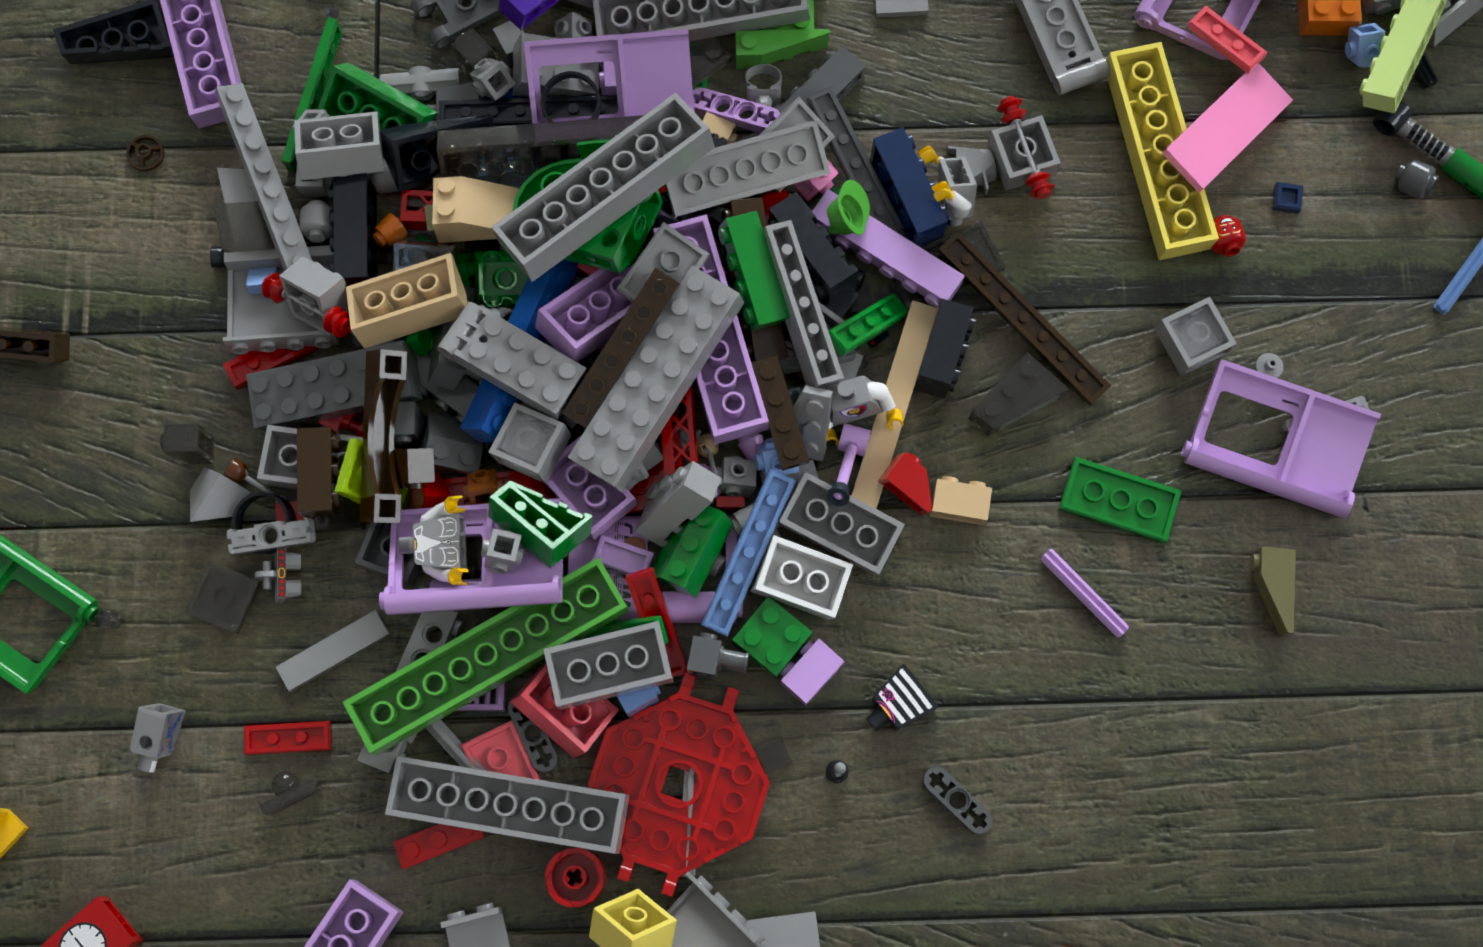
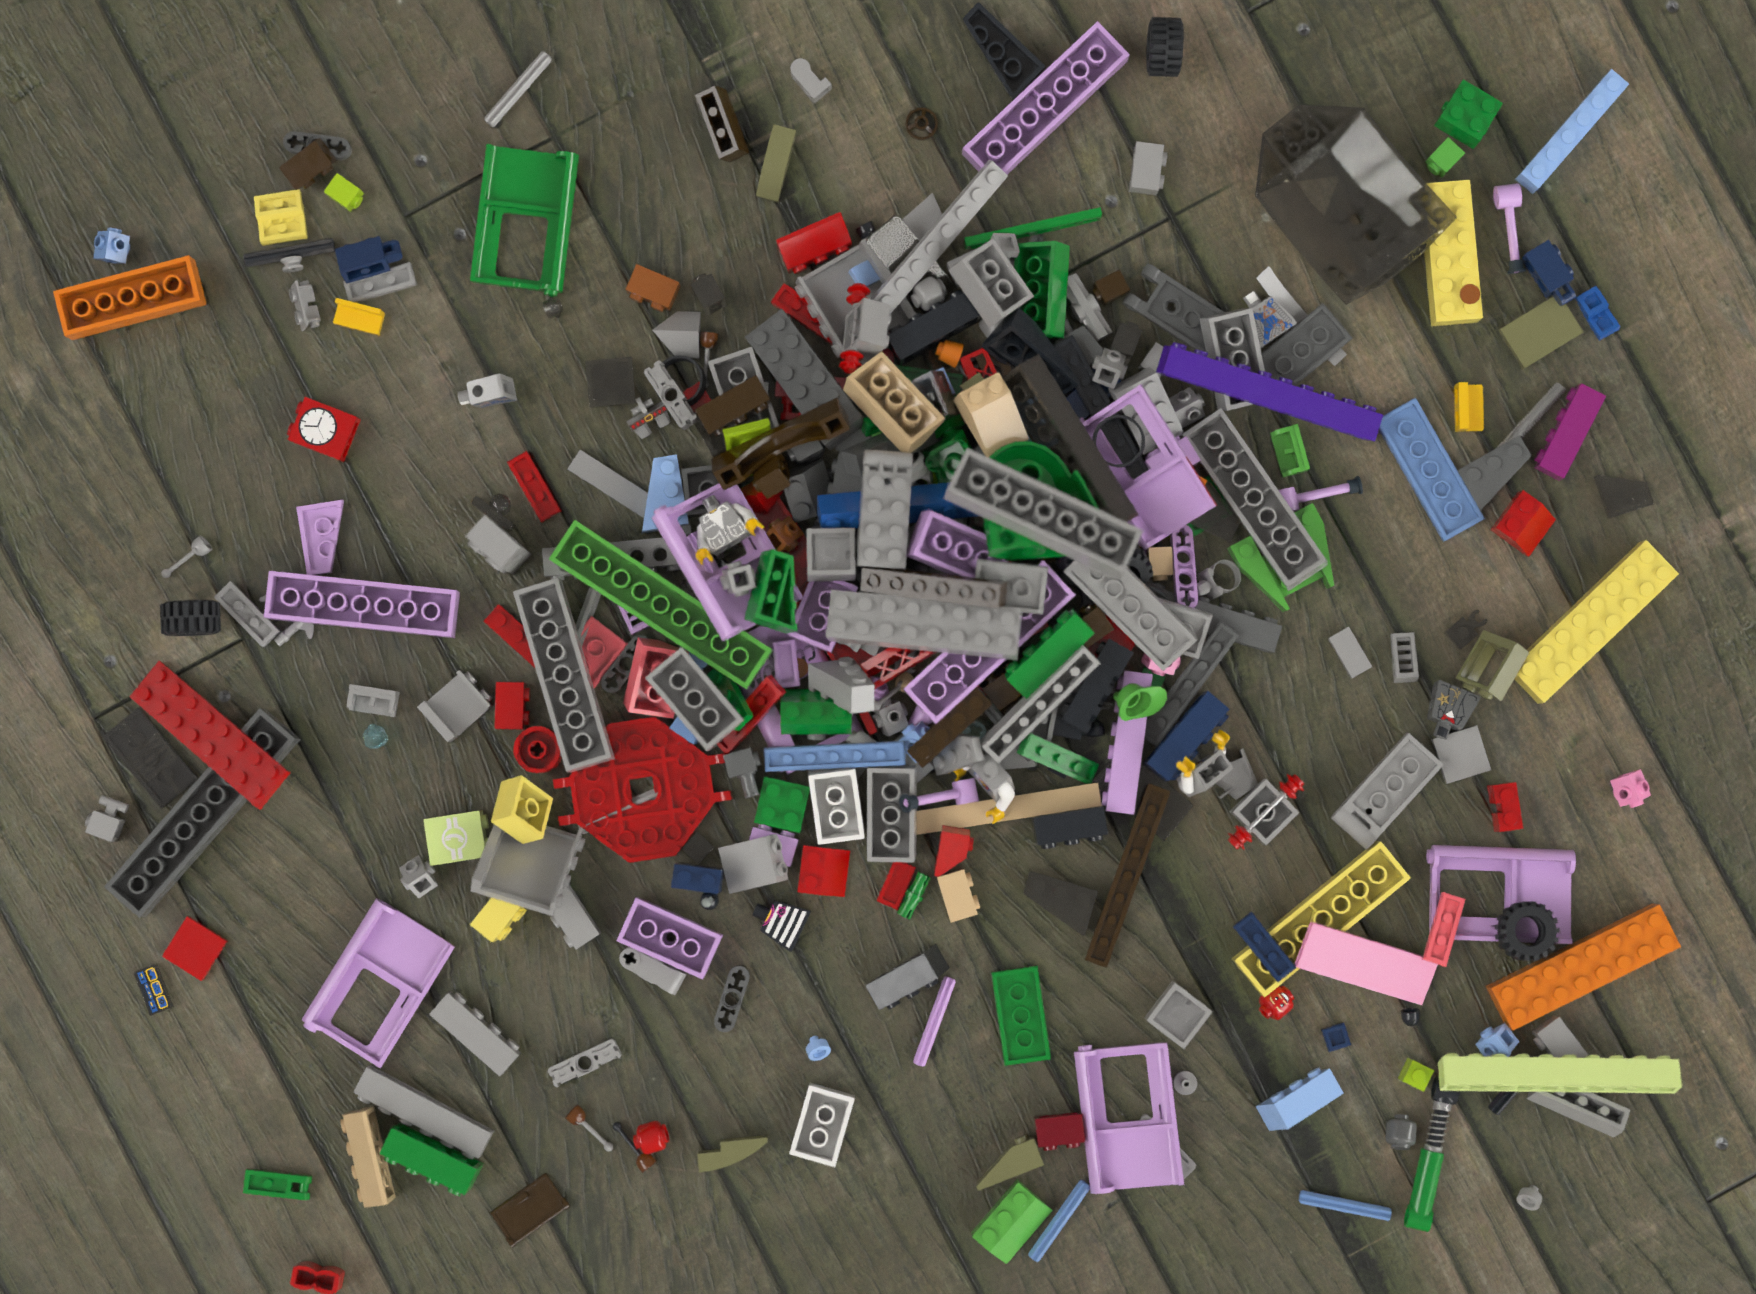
camera: 65 degrees right, 10 degrees up
none -> light grey brick [466,515,532,575]
none -> red brick [494,682,531,730]
none -> lavender brick [617,897,723,979]
none -> light grey piece [619,947,687,995]
none -> dark orange brick [625,264,681,312]
none -> light blue wedge [641,454,689,534]
none -> dark blue brick [671,862,724,894]
none -> olive slope [697,1135,768,1173]
none -> light grey panel [718,834,788,894]
none -> olive slope [756,124,797,202]
none -> red slope [776,212,852,274]
none -> white brick [789,1083,855,1167]
none -> light grey leg [790,58,832,104]
none -> red slope [798,845,850,897]
none -> light blue tile [806,1036,831,1061]
none -> wedge [865,944,950,1010]
none -> red tile [876,862,916,910]
none -> green pin [897,871,931,920]
none -> bright green slope [971,1179,1053,1264]
none -> medium blue axle [1028,1180,1090,1262]
none -> dark red brick [1034,1111,1085,1151]
none -> dark brown brick [1092,269,1130,306]
none -> dark blue tile [1232,912,1296,982]
none -> light blue wedge [1255,1067,1343,1131]
none -> lime brick [1398,1058,1434,1092]
none -> black hinge [1401,1008,1420,1027]

